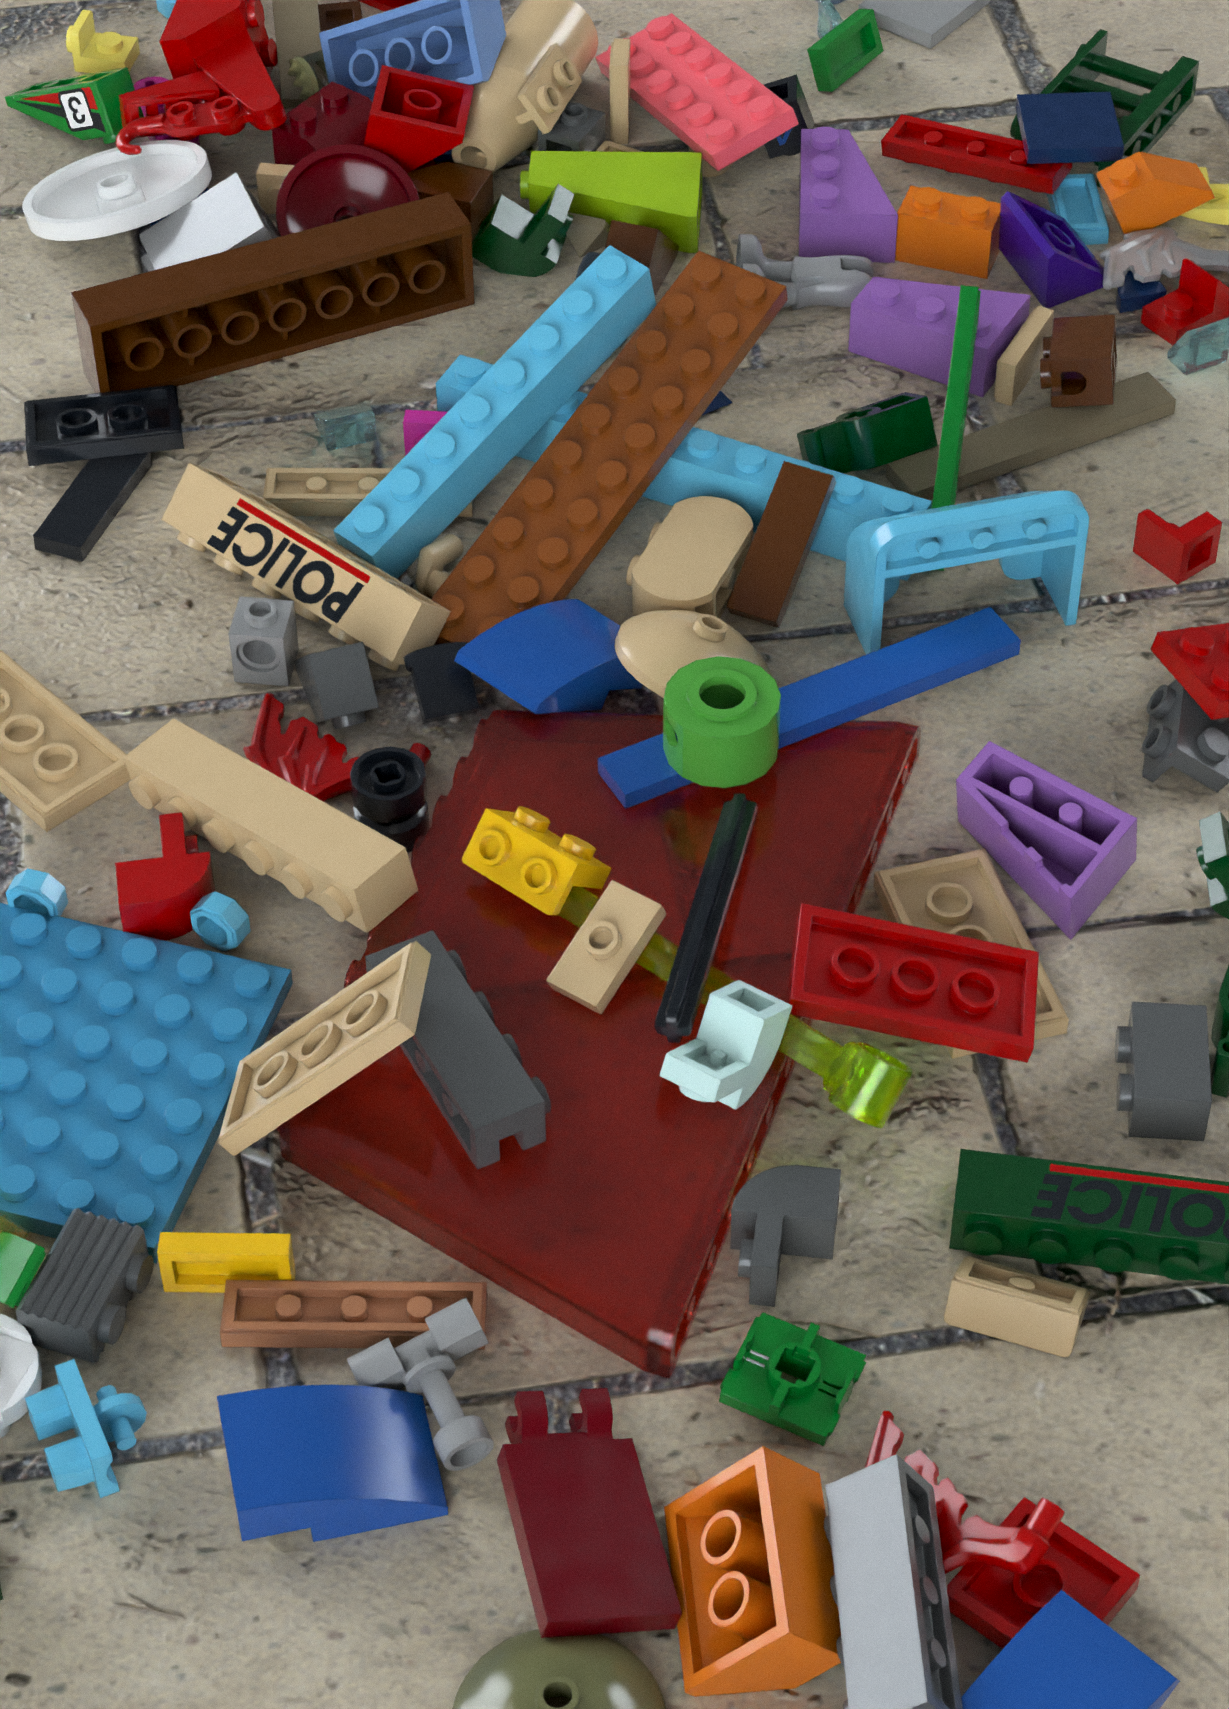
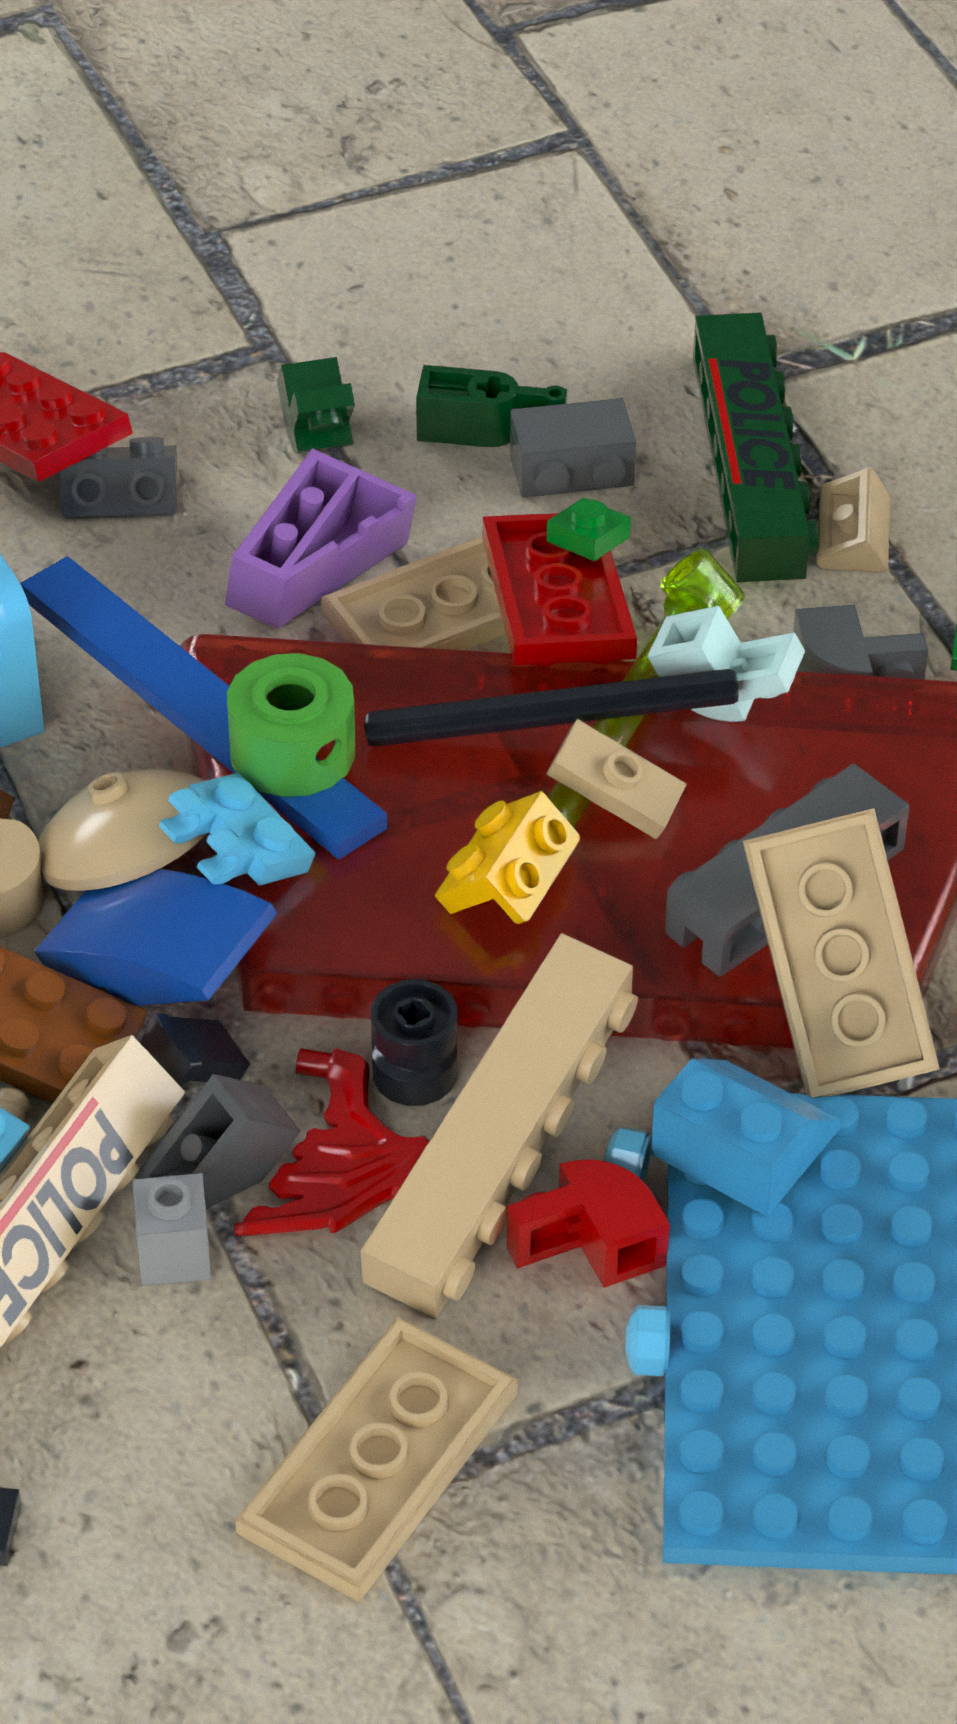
camera: 105 degrees left, 0 degrees up
none -> medium azure plate [159,773,315,886]
none -> green plate [547,497,631,561]
none -> dark azure slope [651,1058,841,1217]

